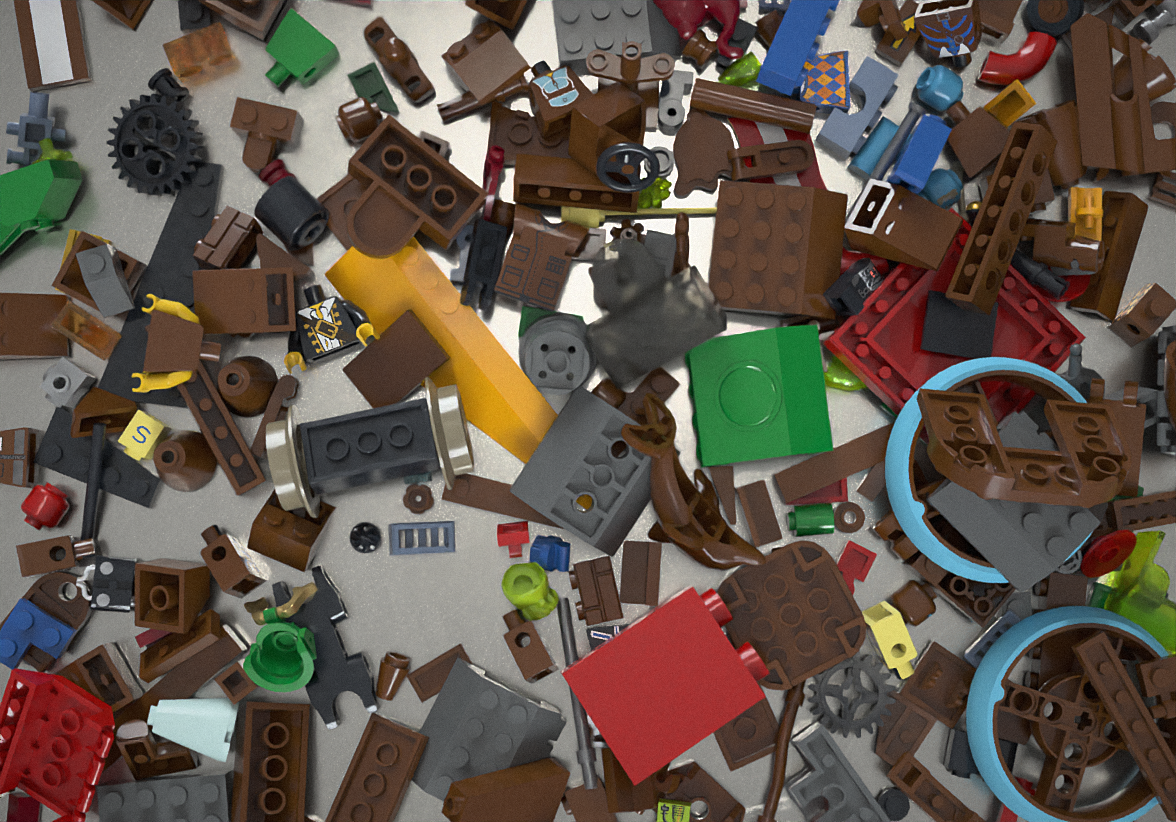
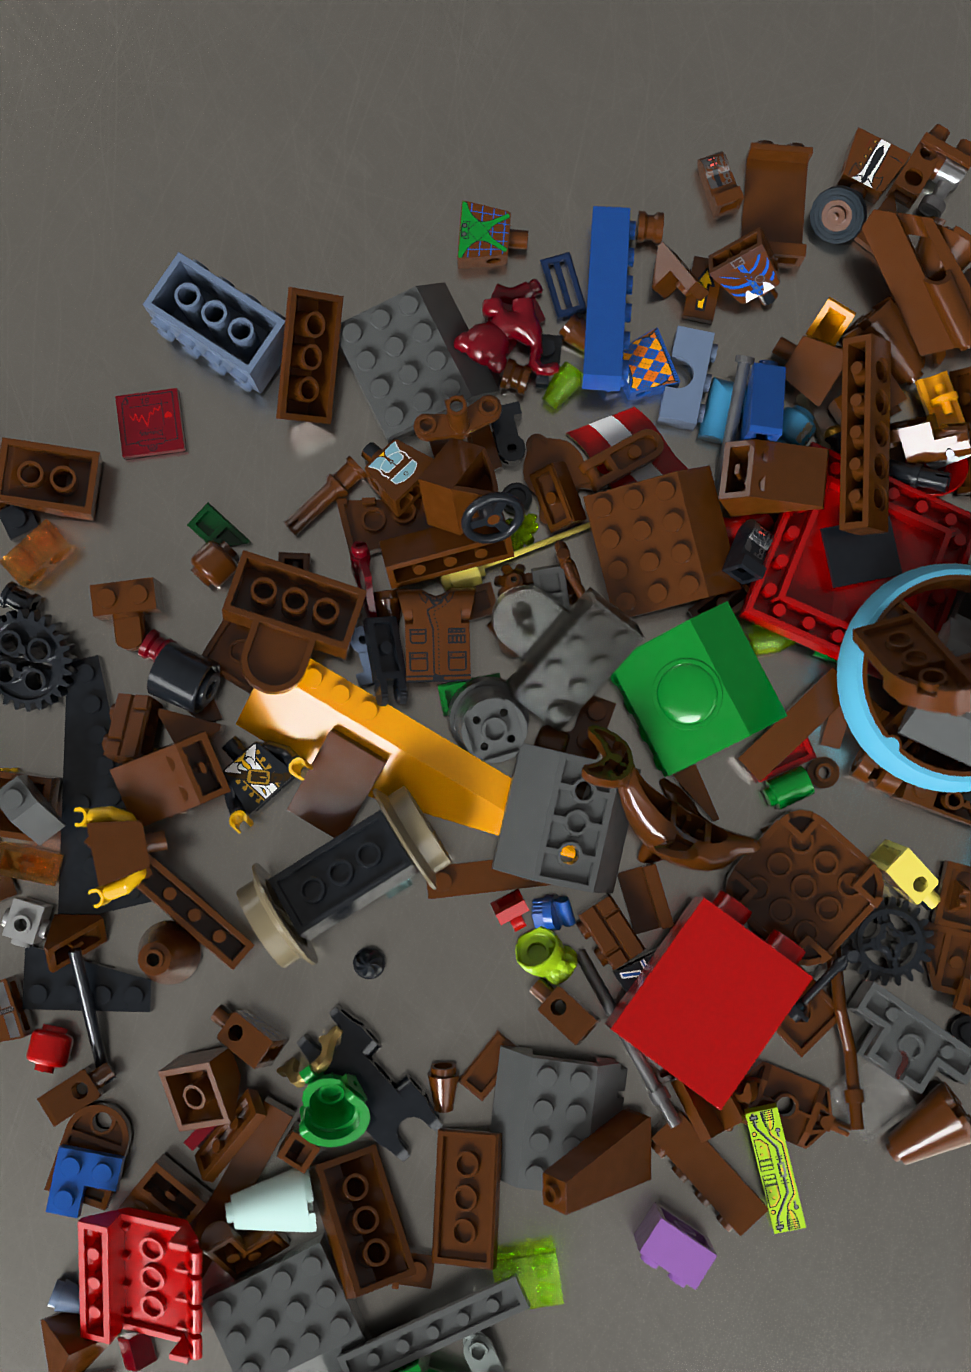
camera: 15 degrees left, 0 degrees up
black piece [76,555,135,613] -> none
light yellow brick [118,409,172,461] -> none
reddish brown cone [217,356,279,418] -> none
reddish brown slope [247,489,335,573] -> none
reddish brown hinge [250,374,301,459] -> none
green torso [264,8,340,88] -> none
reddish brown piece [363,15,436,102] -> none
sand blue slope [388,521,455,556] -> none
reddish brown plate [403,484,434,514] -> none
reddish brown slope [441,19,531,105] -> none
reddish brown brick [689,78,817,134] -> none
reddish brown panel [735,479,783,548] -> none
red plate [836,540,877,595] -> none
reddish brown head [890,580,938,627] -> none
dark azure head [916,65,964,111] -> none
red cylinder [978,32,1057,86] -> none
none -> reddish brown slope [529,461,587,533]
none -> black piece [788,945,860,1023]

